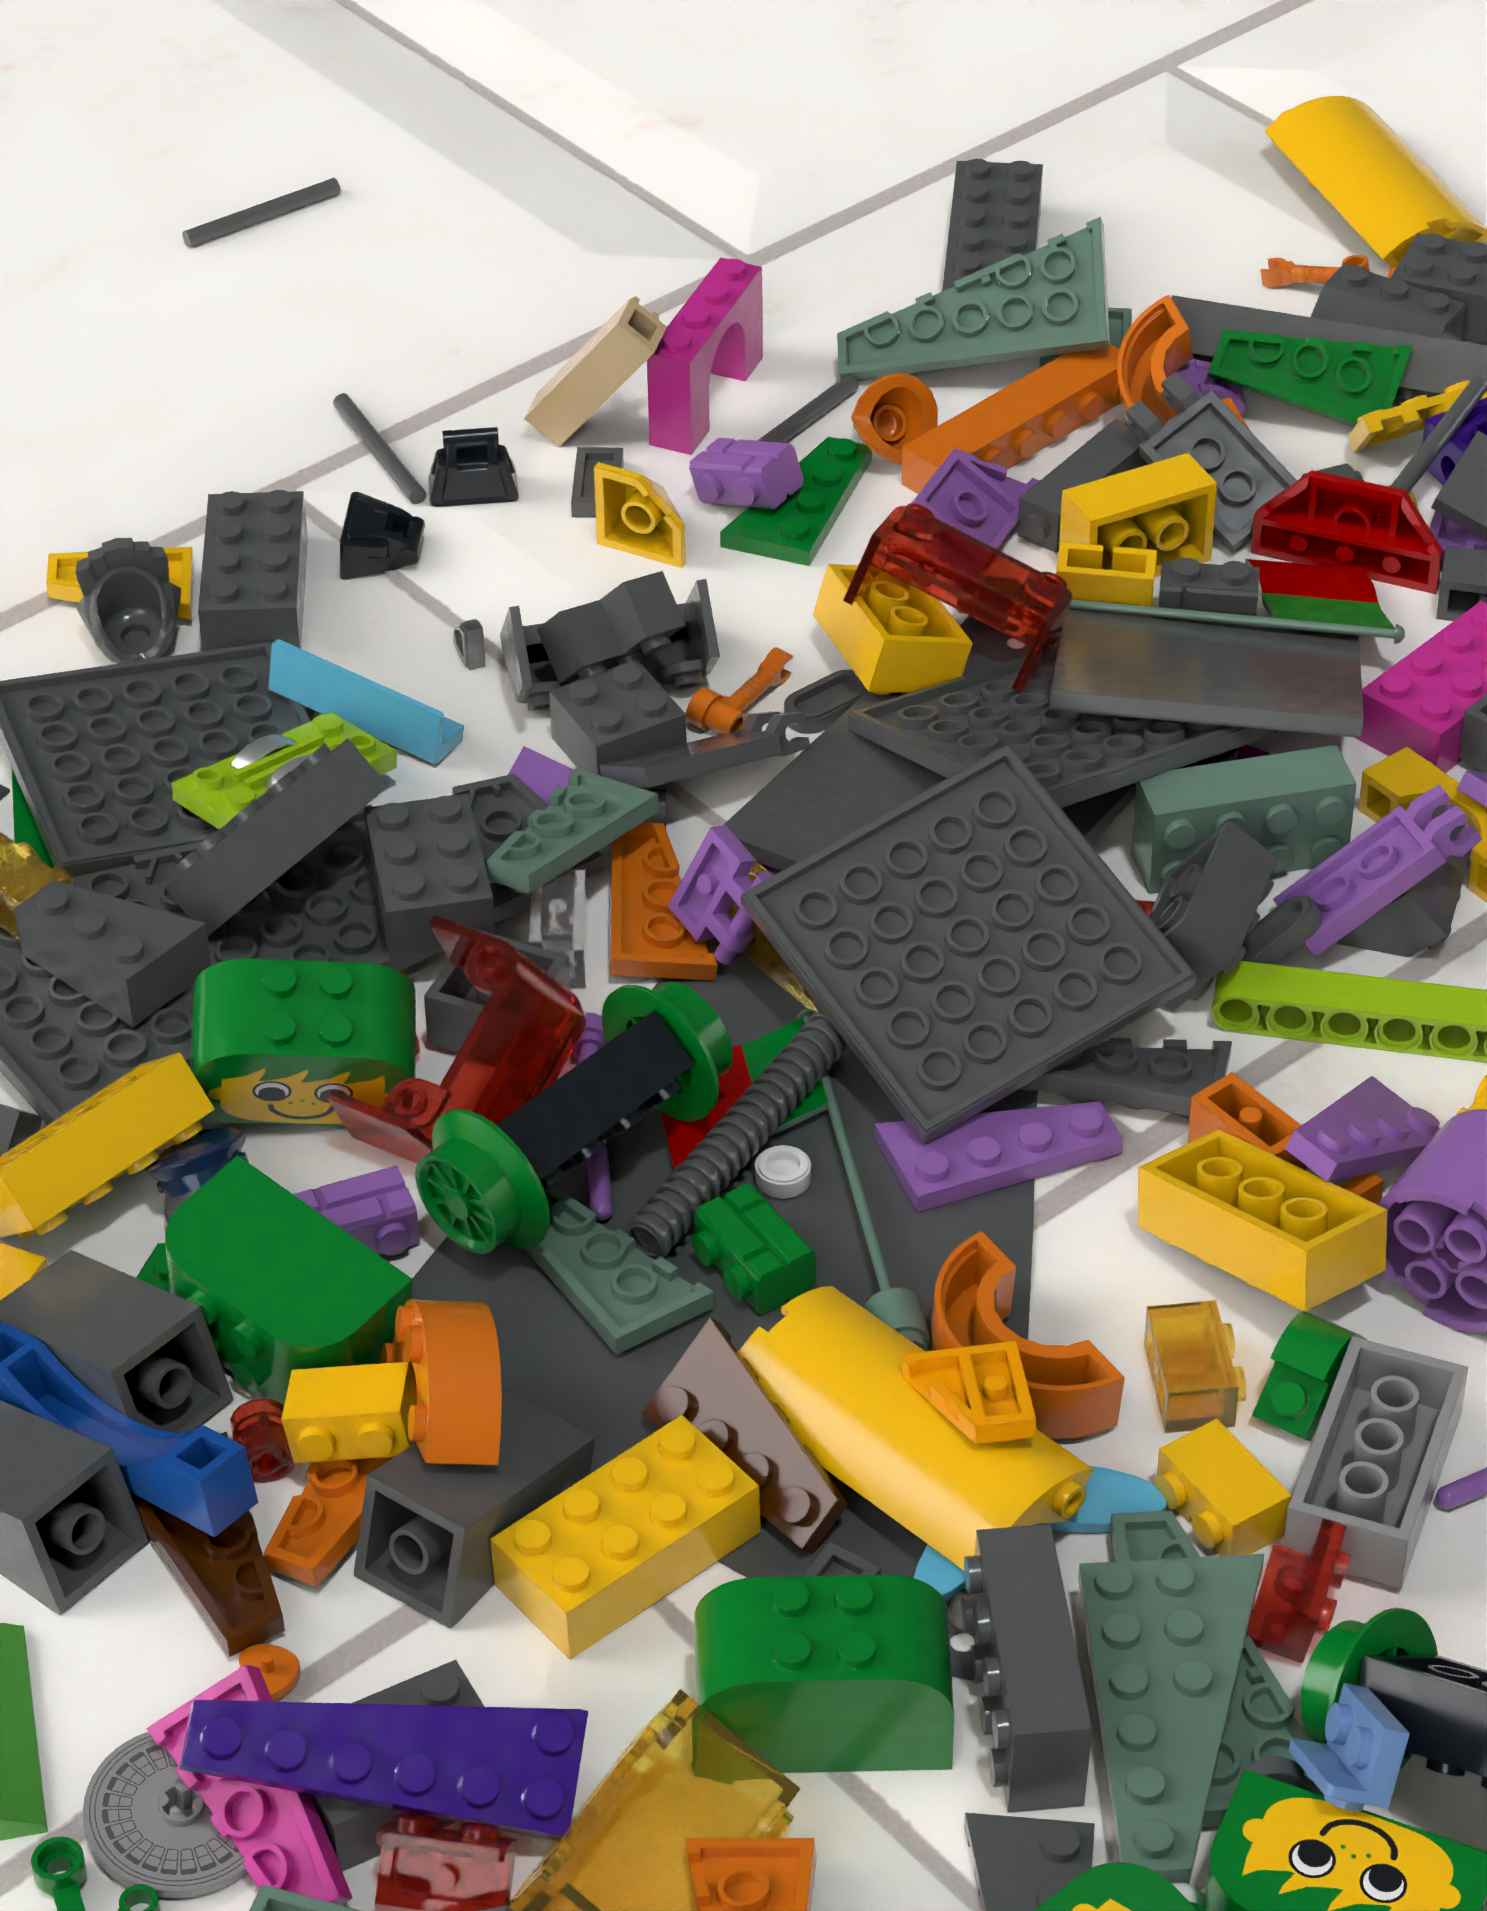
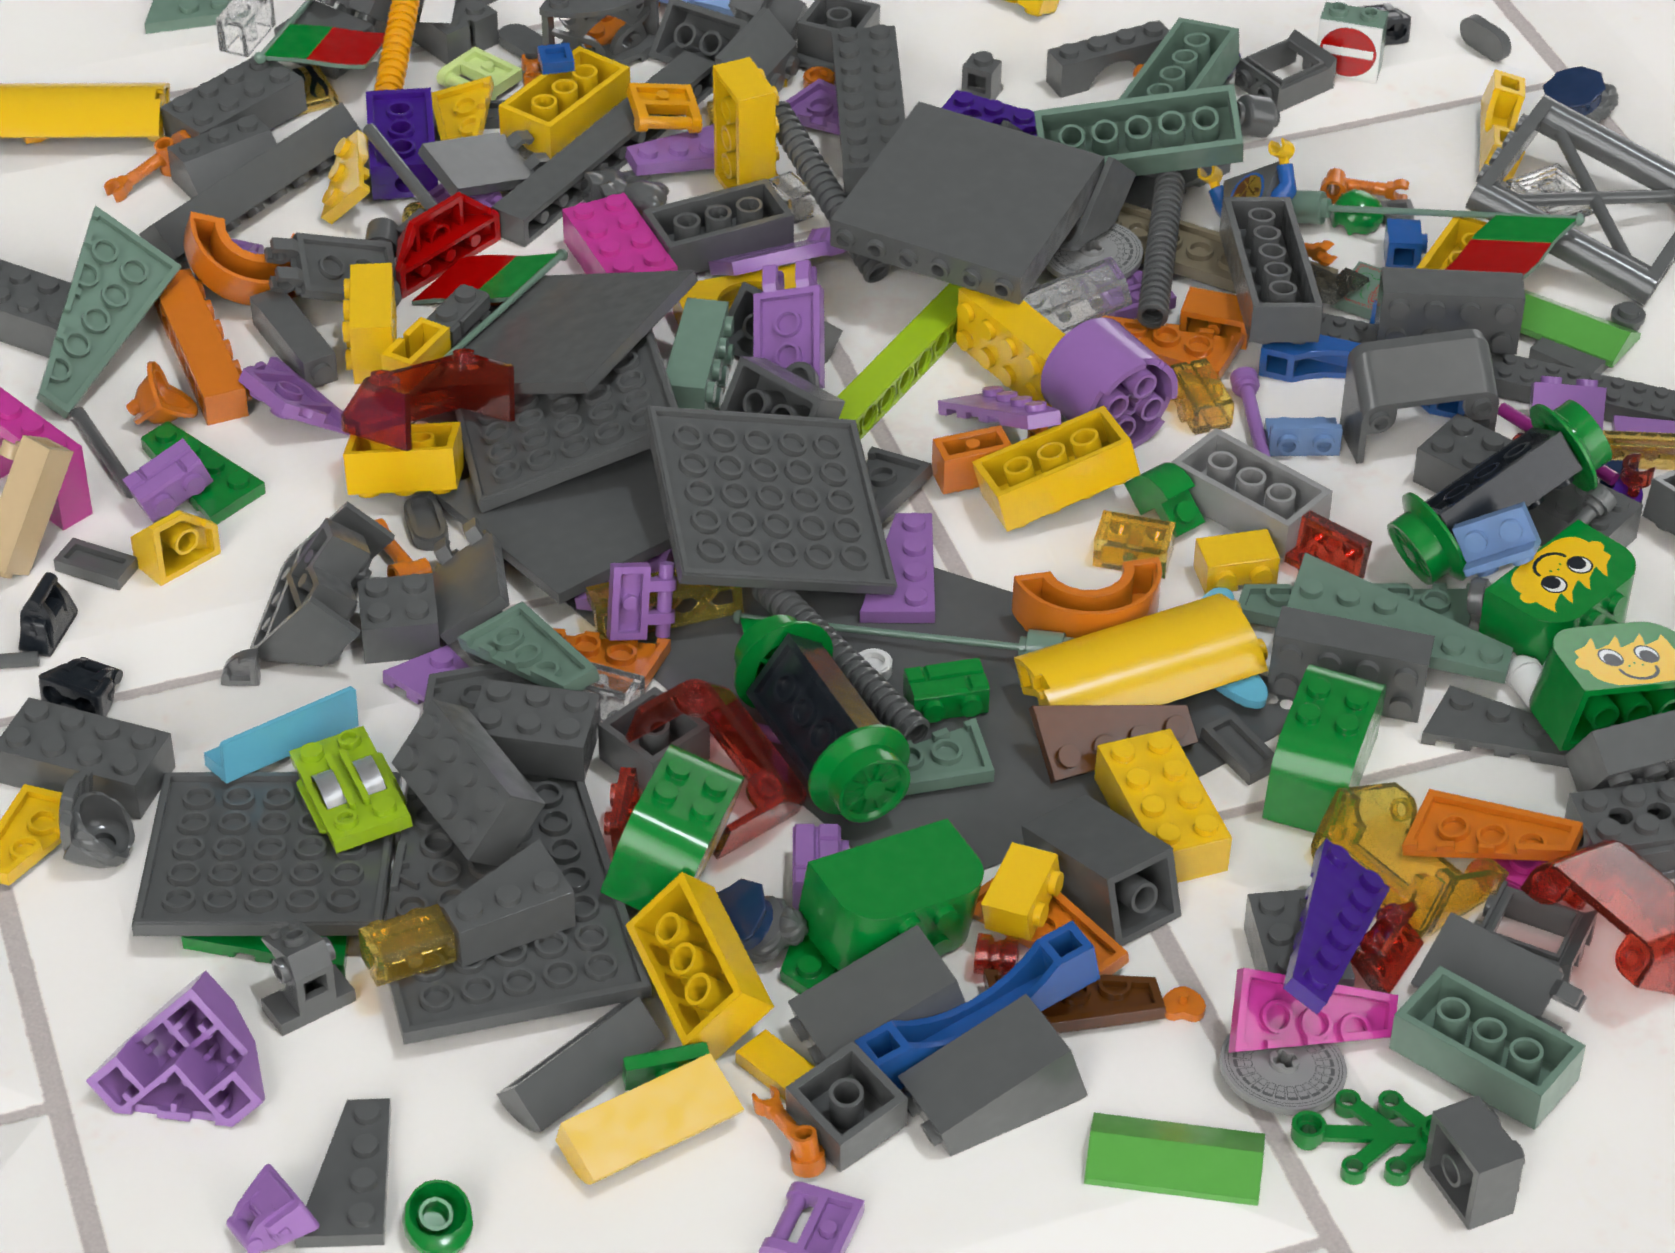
camera: 70 degrees left, 0 degrees up
orange brick [380,1299,502,1465] -> none
light orange wing [902,1341,1037,1444] -> none
green wing [1207,329,1413,427] -> none

